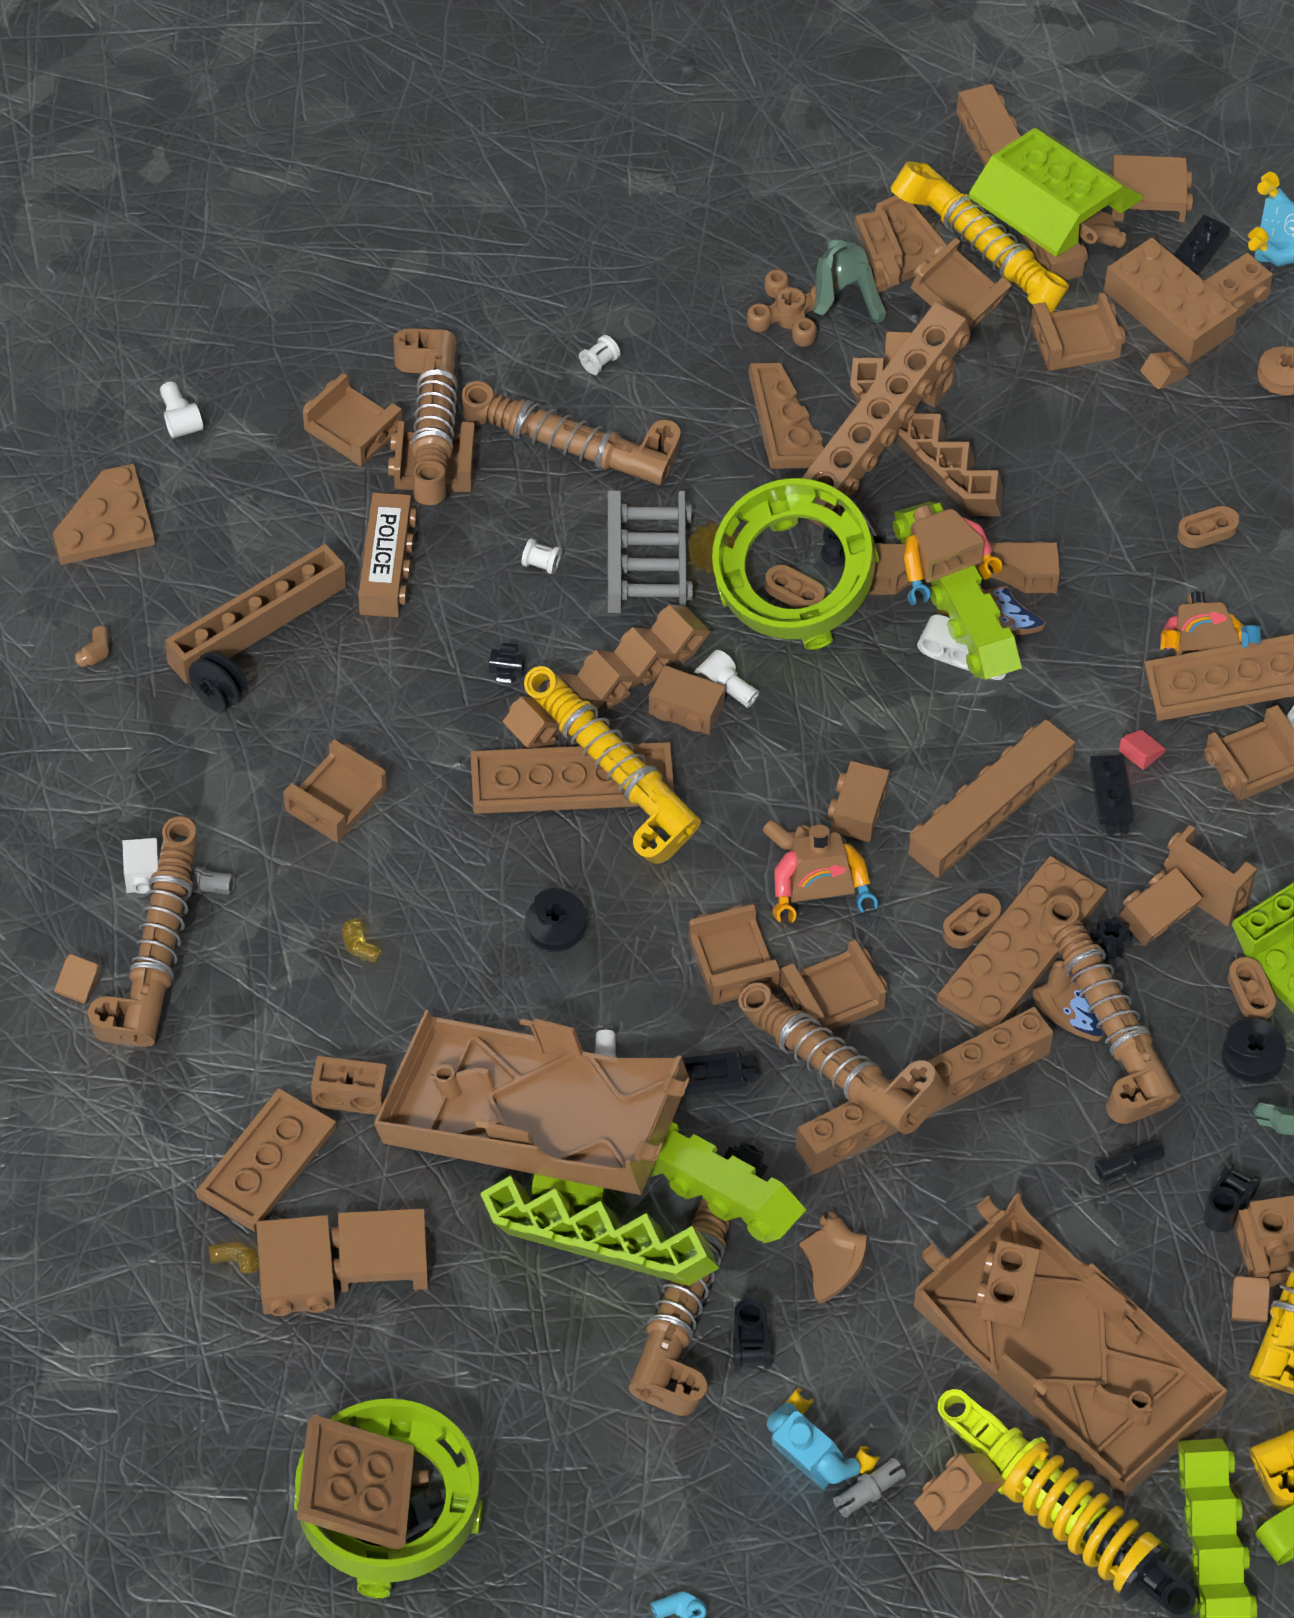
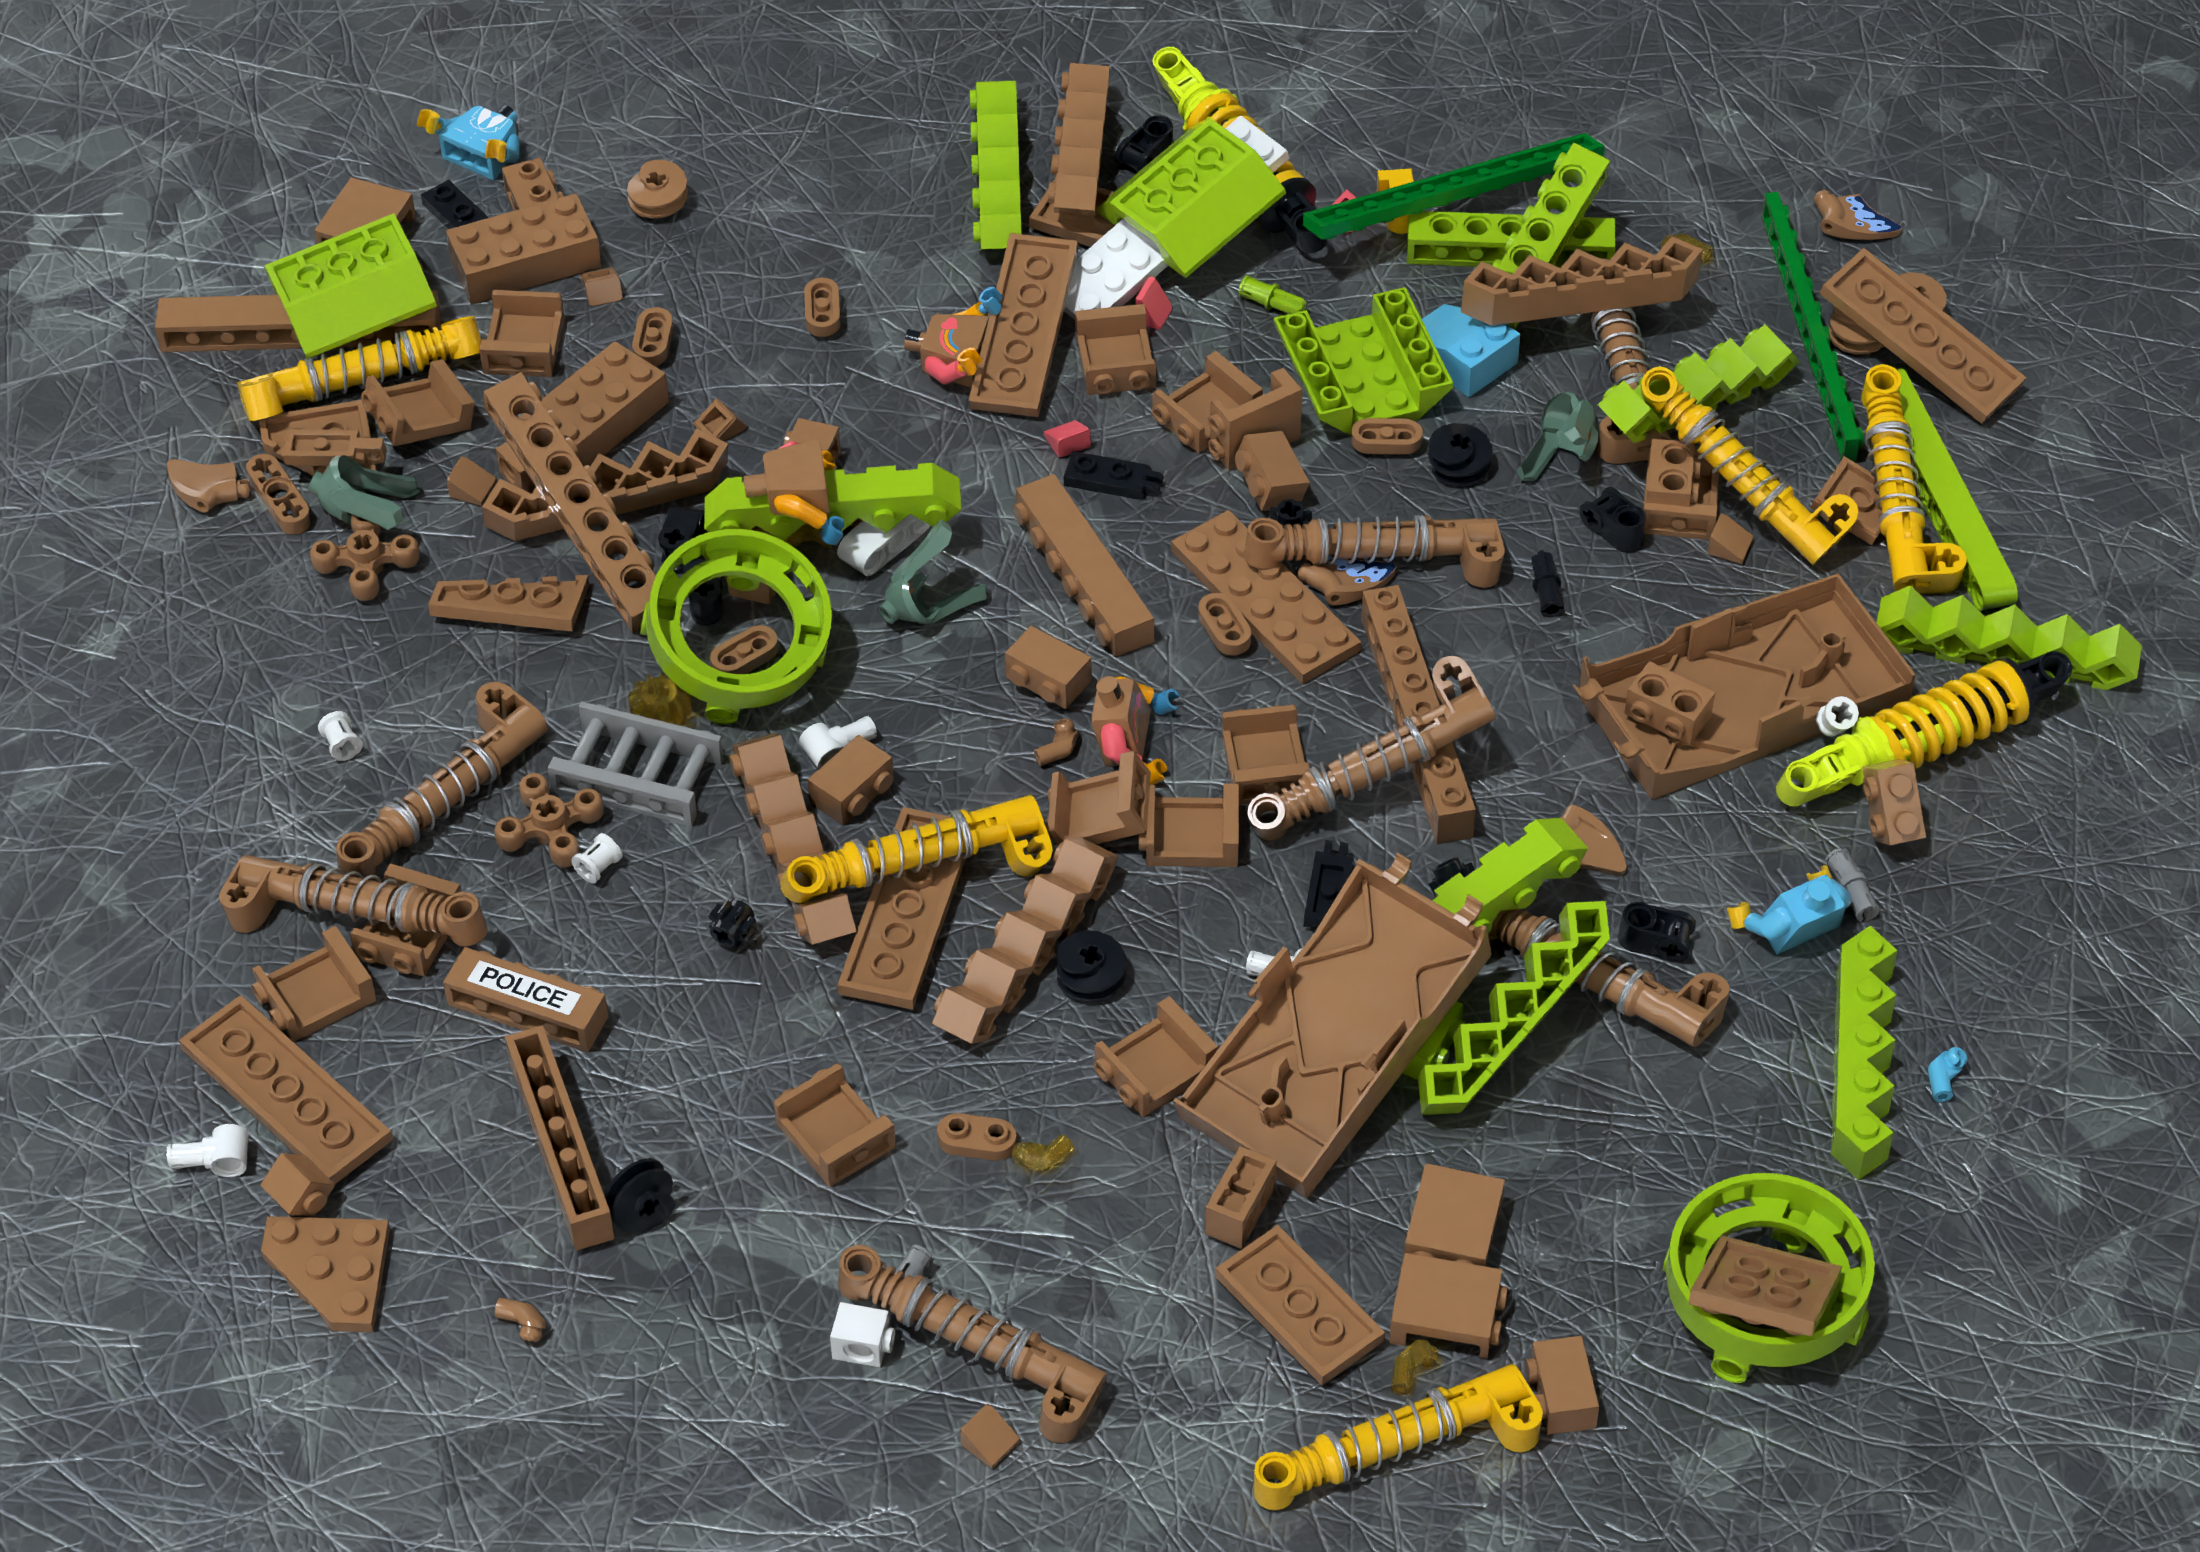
camera: 70 degrees left, 5 degrees down
none -> medium nougat arm [167,459,251,513]
none -> medium nougat plate [179,995,393,1184]
none -> medium nougat beam [246,454,311,535]
none -> medium nougat brick [260,1153,335,1217]
none -> medium nougat gear [494,773,604,868]
none -> medium nougat brick [519,341,669,474]
none -> medium nougat plate [632,307,673,366]
none -> black piece [658,506,707,574]
none -> medium nougat slope [693,398,748,441]
none -> sand green piece [878,520,987,624]
none -> medium nougat brick [932,837,1119,1044]
none -> medium nougat plate [937,1113,1017,1161]
none -> medium nougat panel [1045,750,1151,845]
none -> medium nougat panel [1093,996,1218,1117]
none -> medium nougat panel [1152,351,1263,454]
none -> yellow piece [1253,1364,1543,1510]
none -> medium nougat brick [1525,1336,1599,1435]
none -> white bush [1816,696,1859,737]
none -> lime brick [1831,926,1898,1180]

